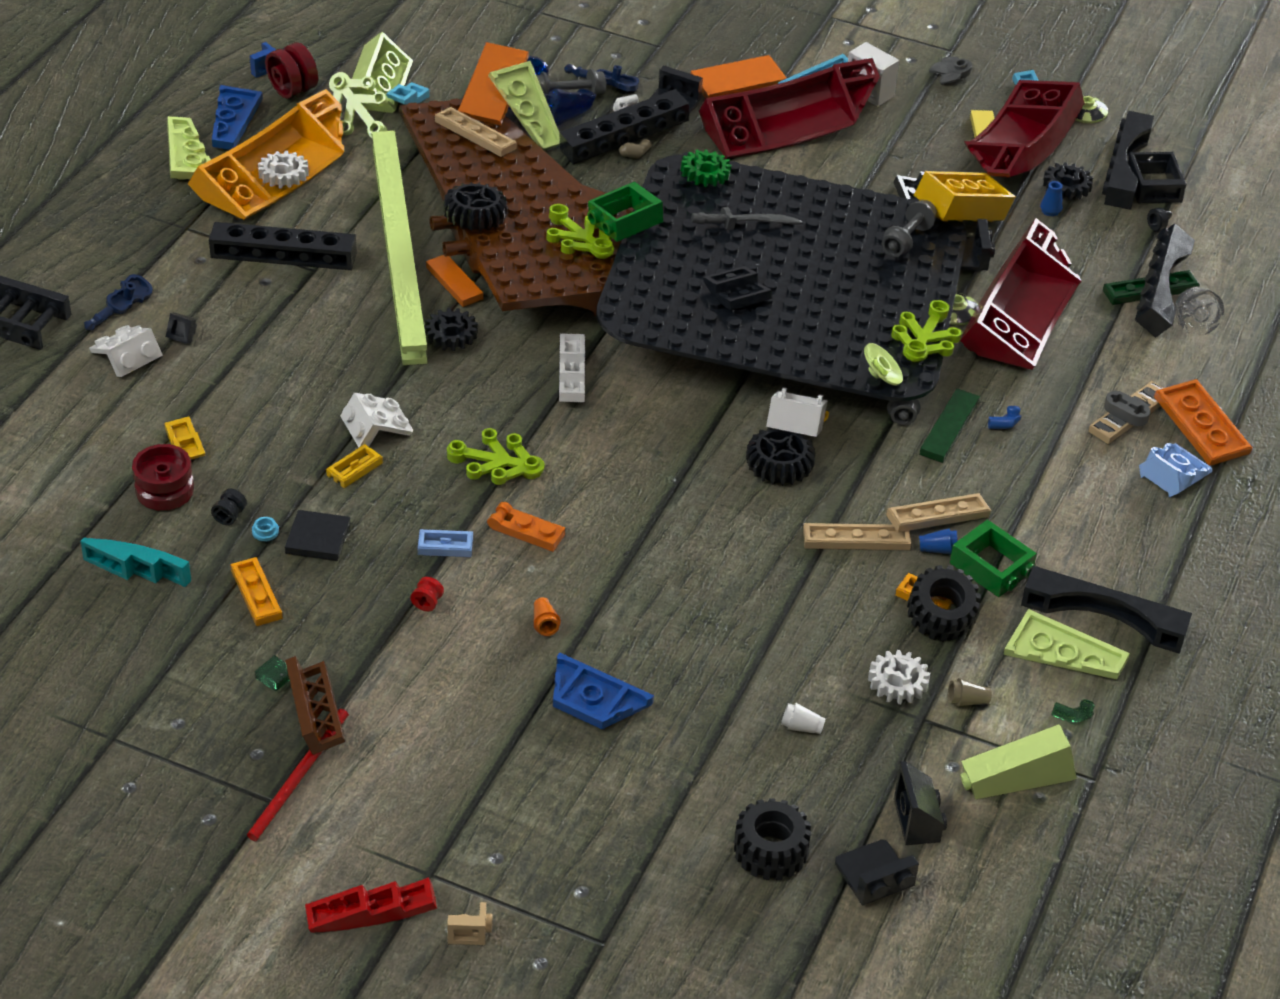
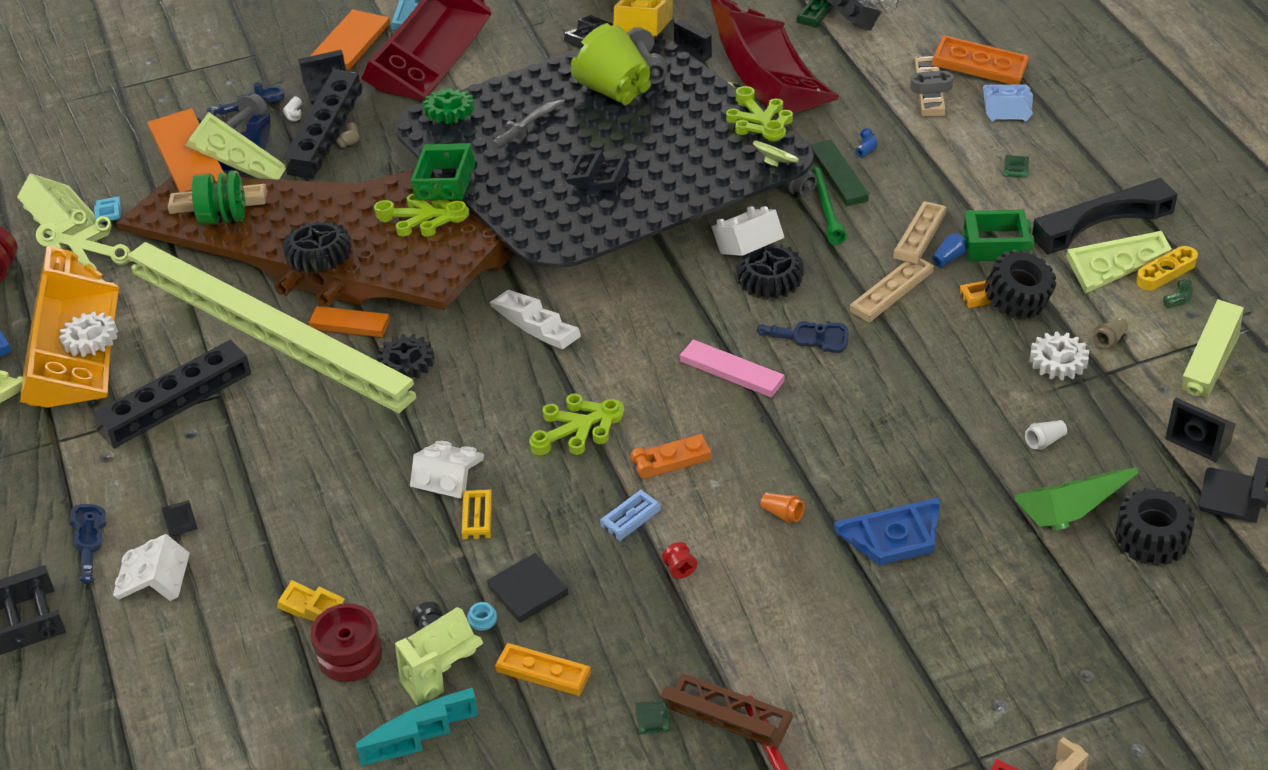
camera: 40 degrees left, 0 degrees up
none -> green wheel [192,171,246,226]
none -> yellowish green bracket [395,638,444,706]
none -> yellowish green bracket [408,607,483,673]
none -> lime cone [571,23,651,105]
none -> bright pink tile [680,339,785,398]
none -> dark blue piece [757,321,849,353]
none -> green piece [812,167,847,245]
none -> clear green tile [1004,155,1029,178]
none -> bright green wedge [1014,467,1139,530]
none -> yellow beam [1136,246,1198,291]

